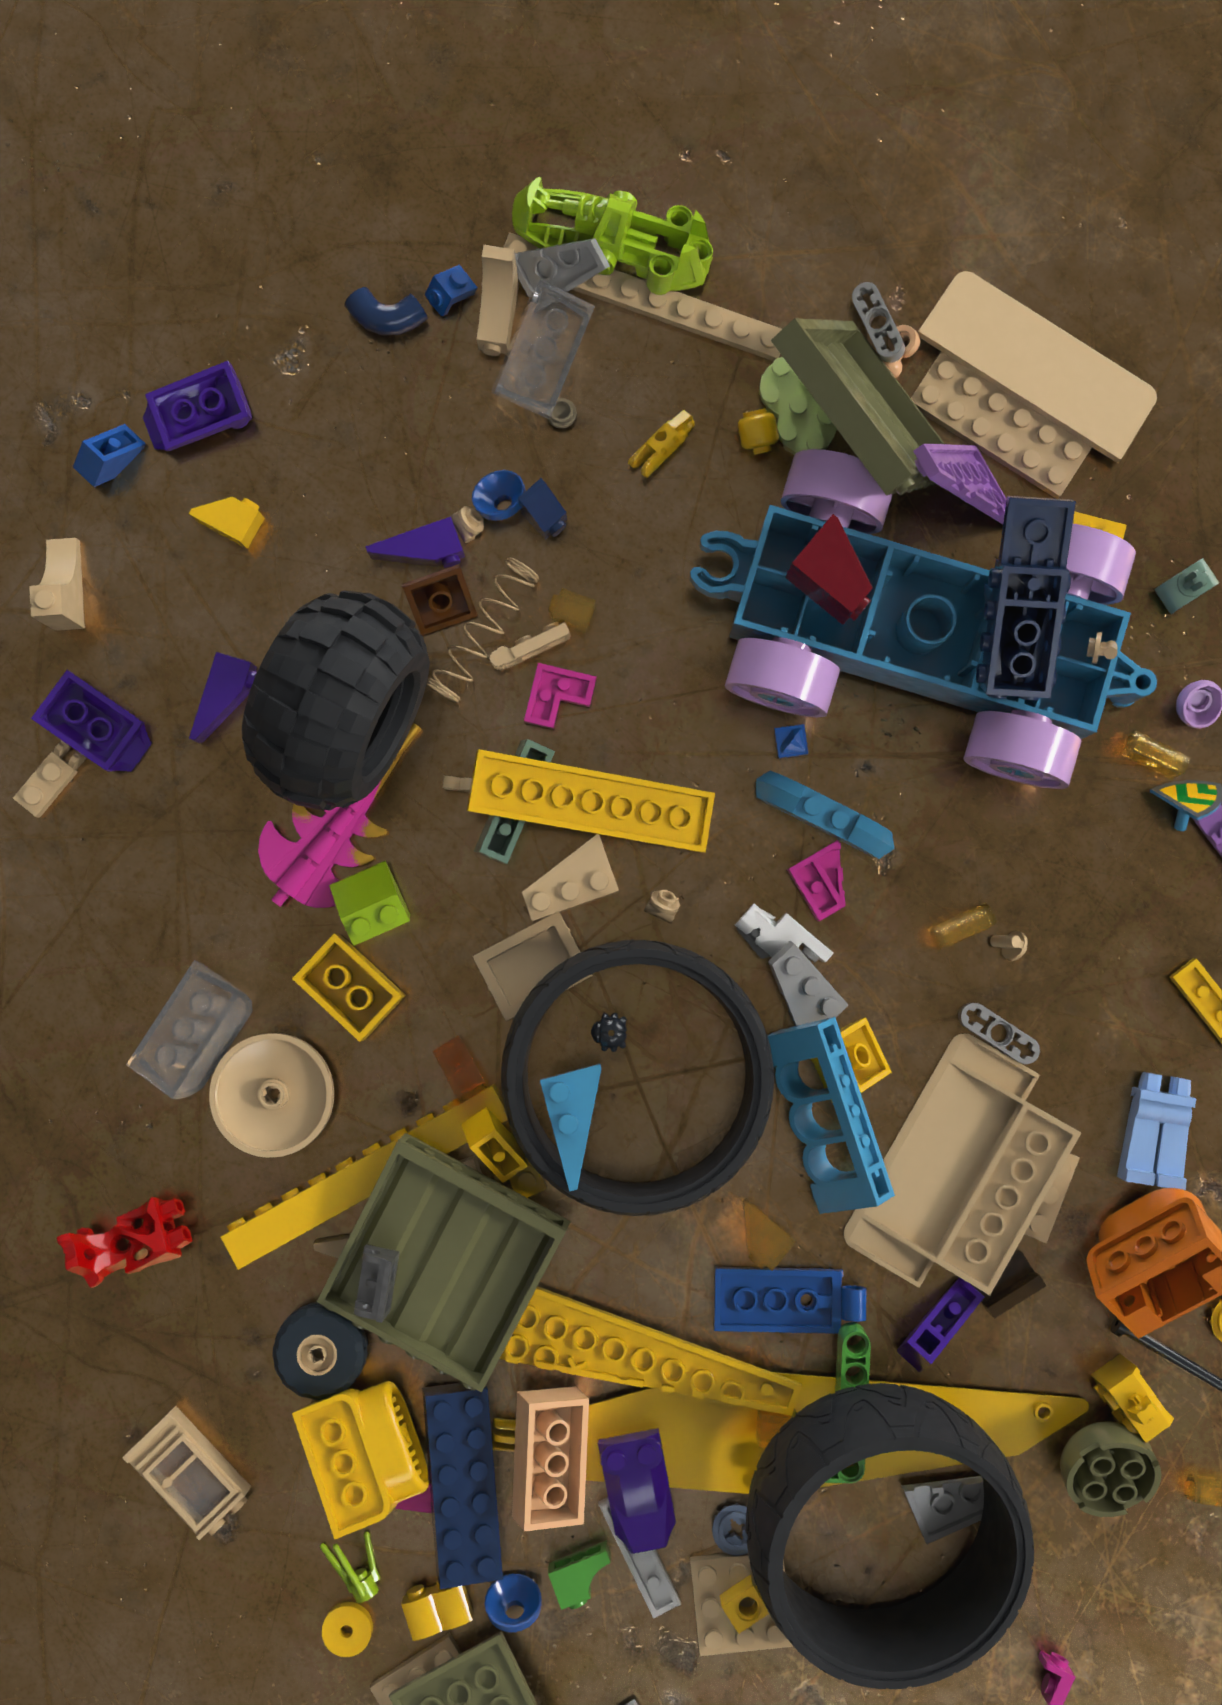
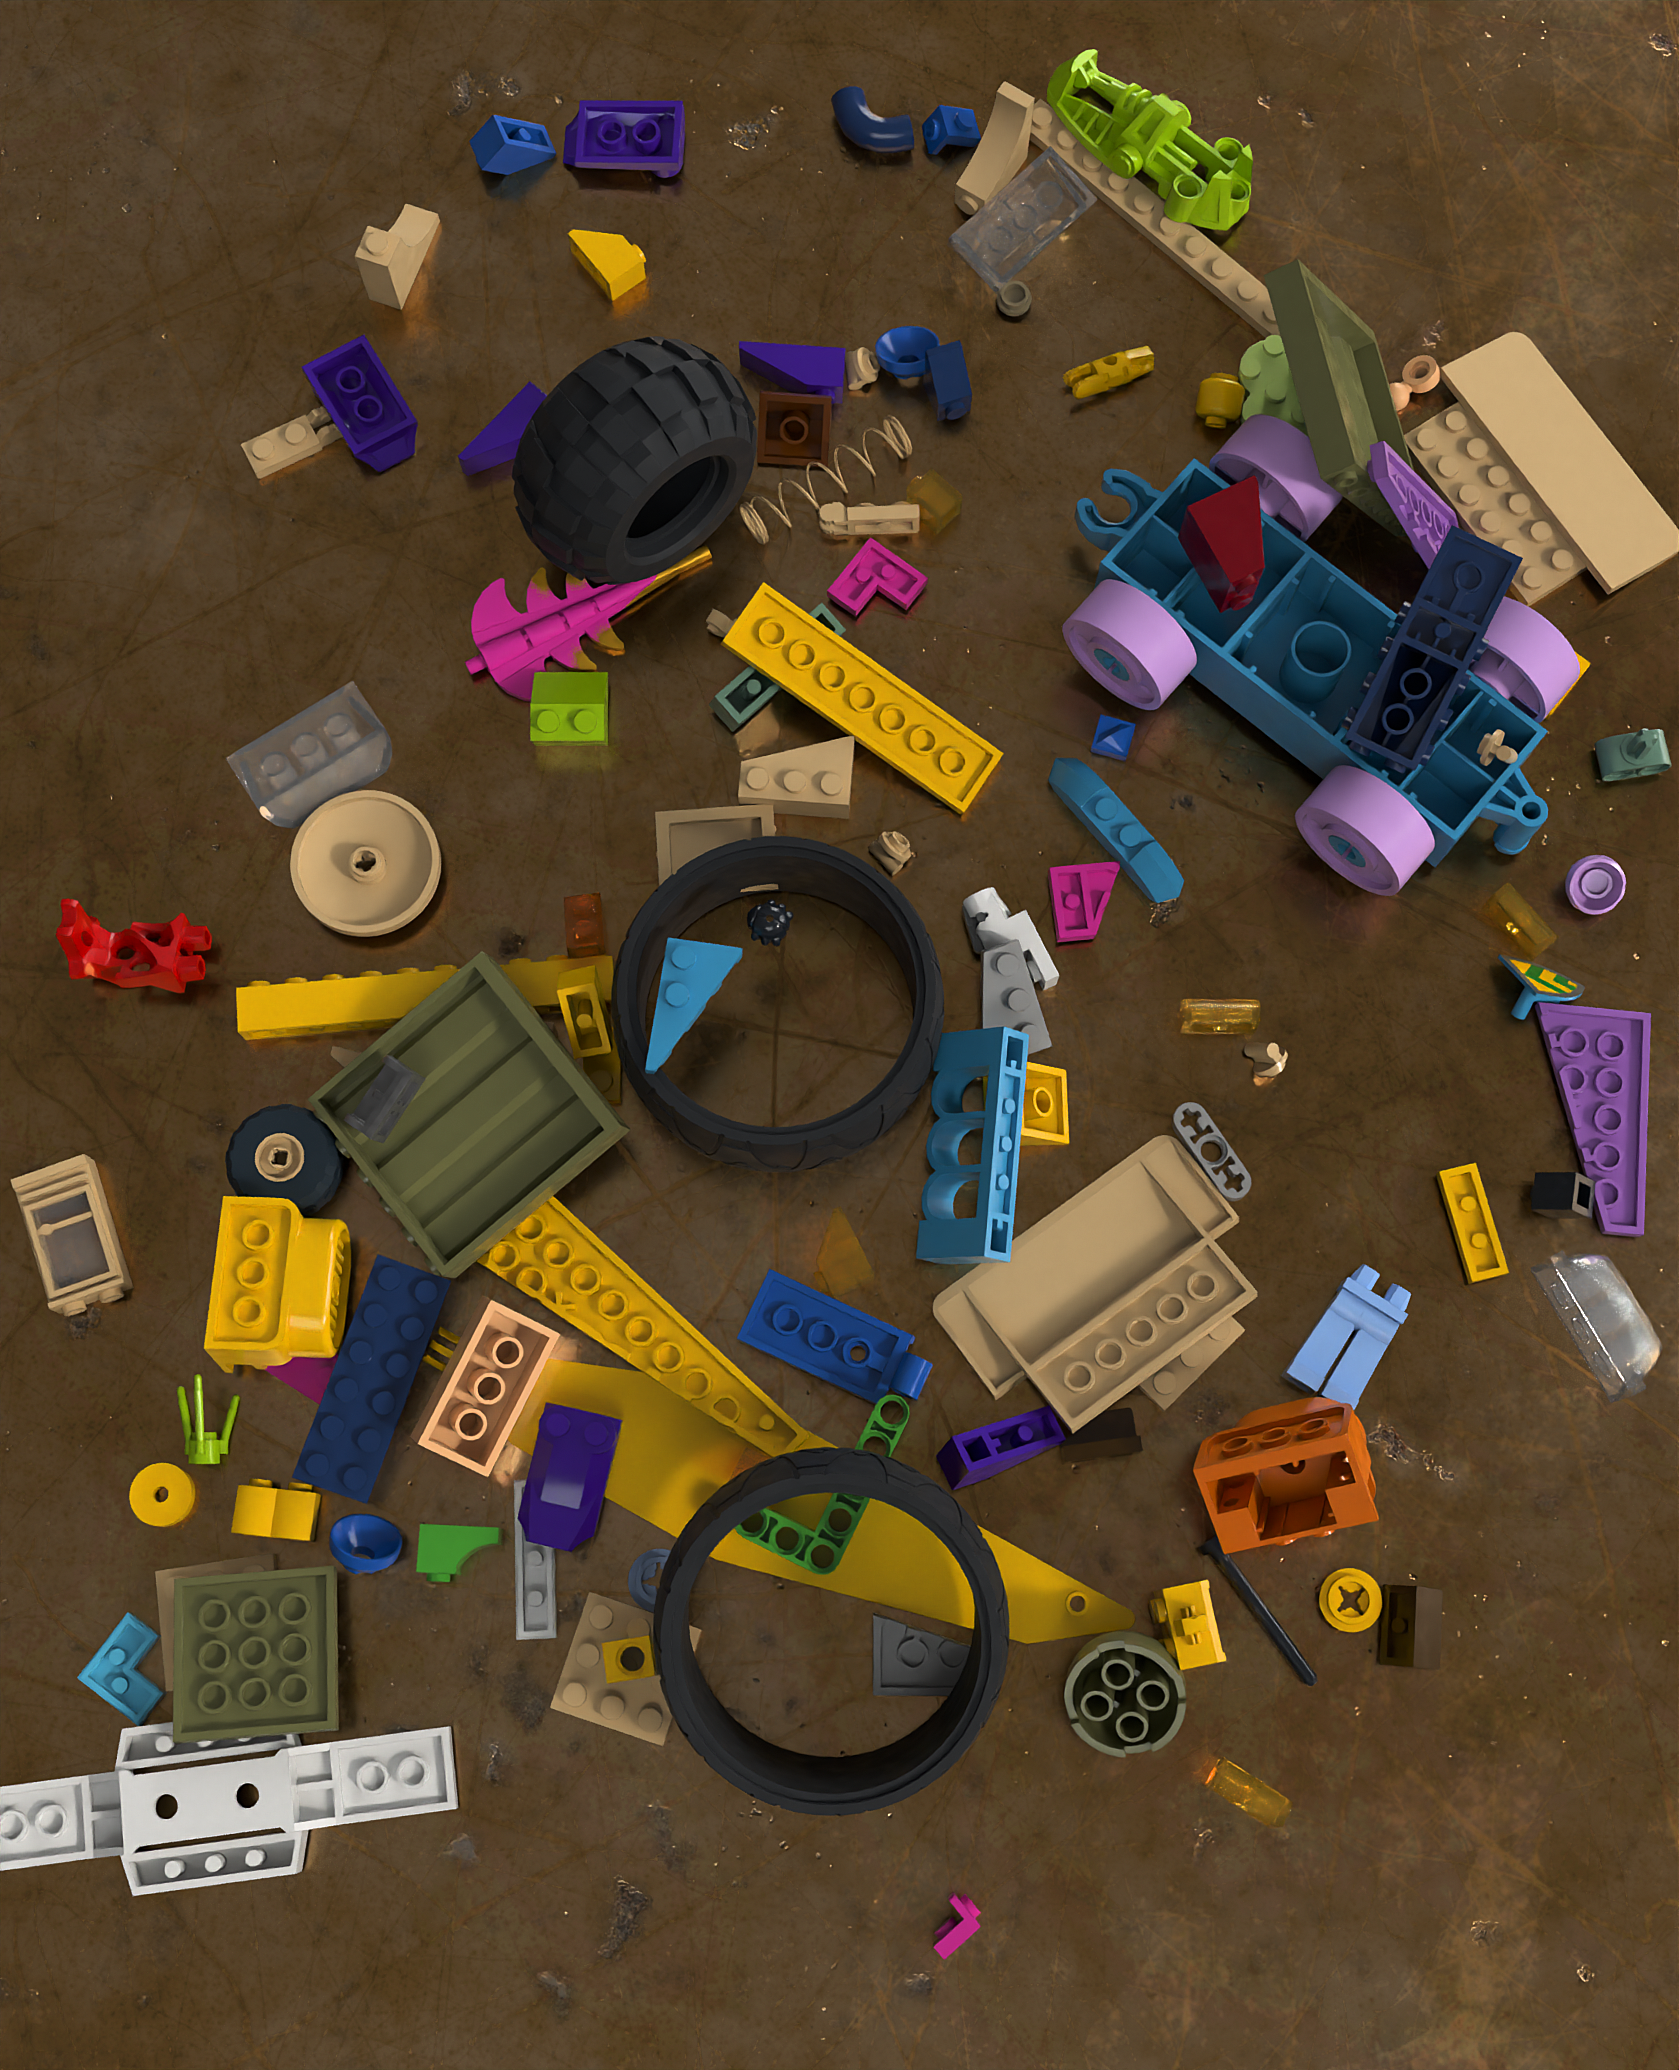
camera: 25 degrees right, 10 degrees down
yellow brick [292,933,406,1042] -> none
light grey wing [515,238,610,311] -> none
light grey beam [852,282,905,363] -> none

